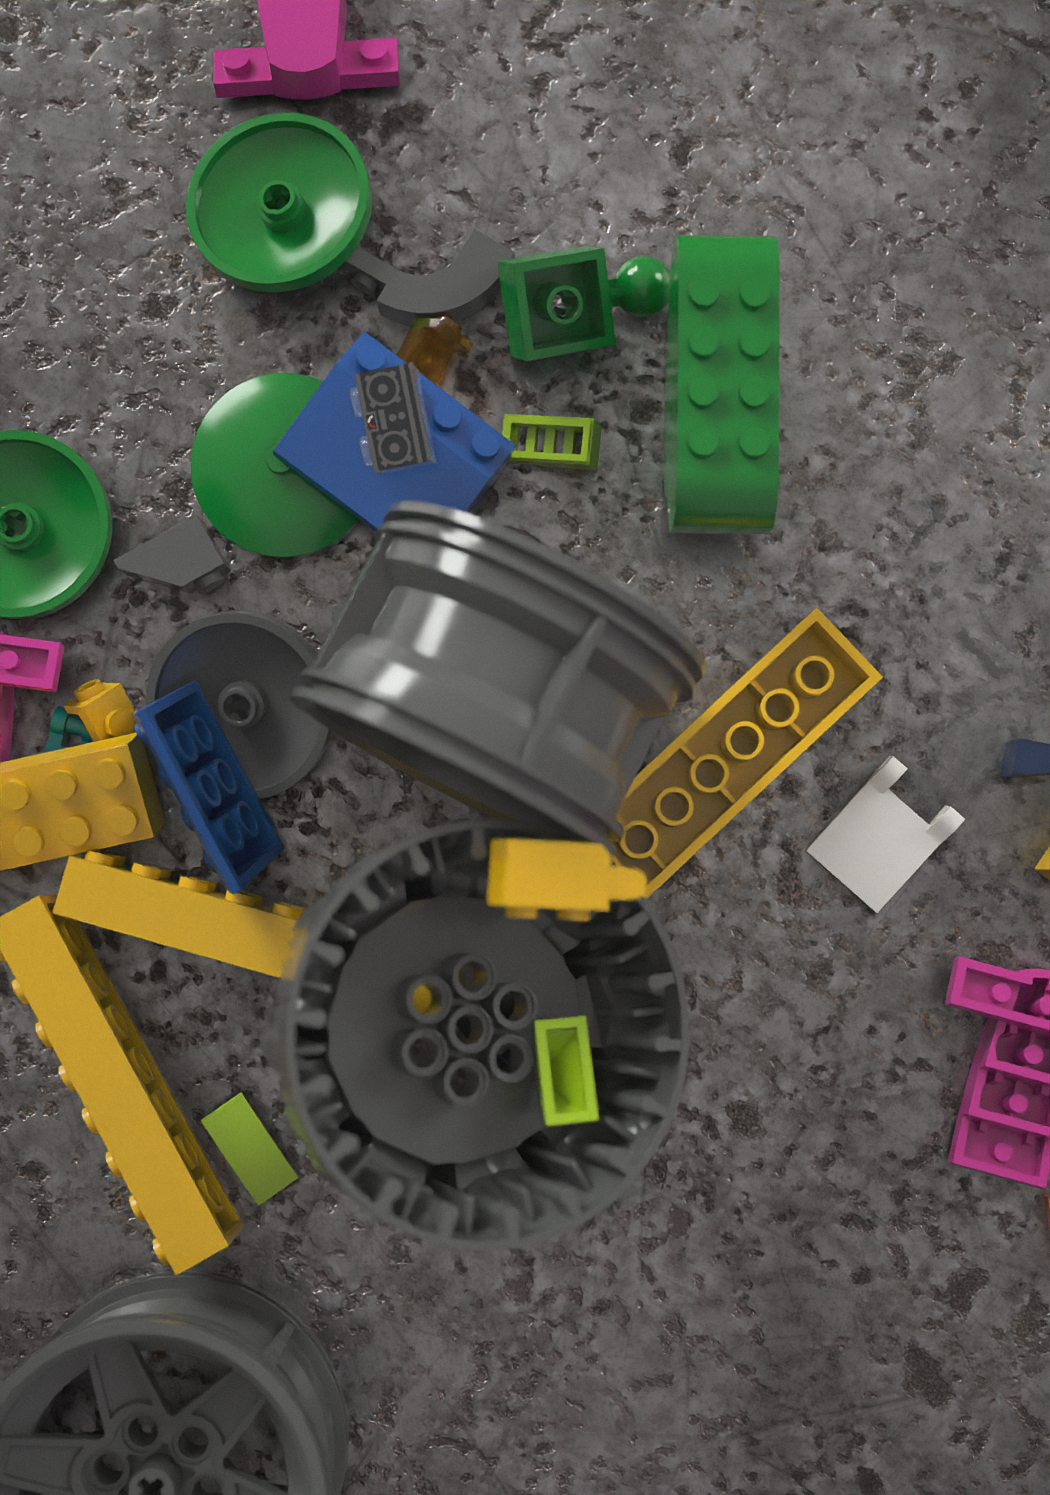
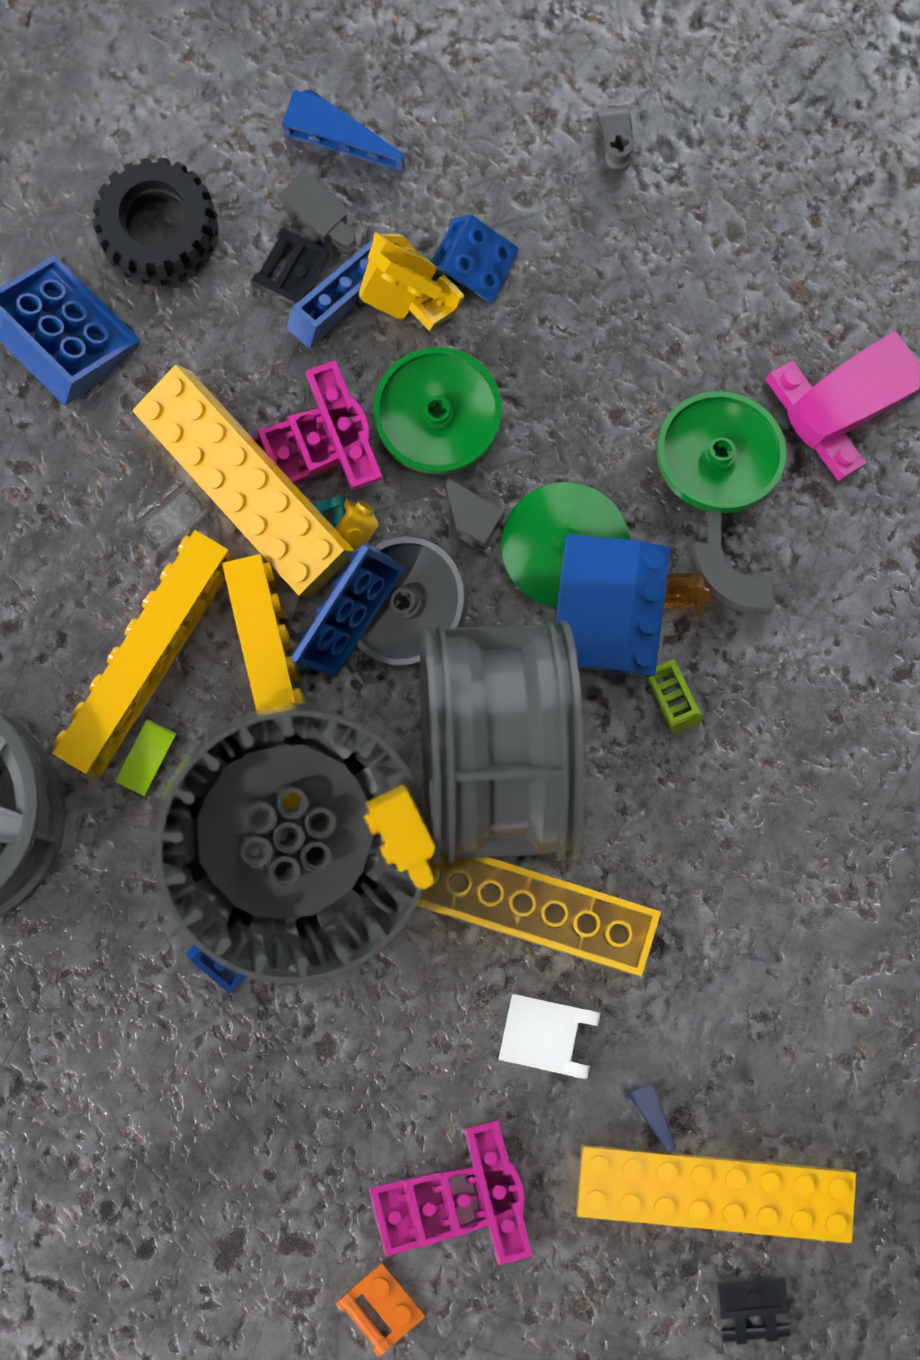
camera: 65 degrees right, 5 degrees down
brick [350,362,437,475] -> none
green brick [497,246,670,361] -> none
lime slope [534,1016,599,1127] -> none
green brick [663,235,780,534] -> none

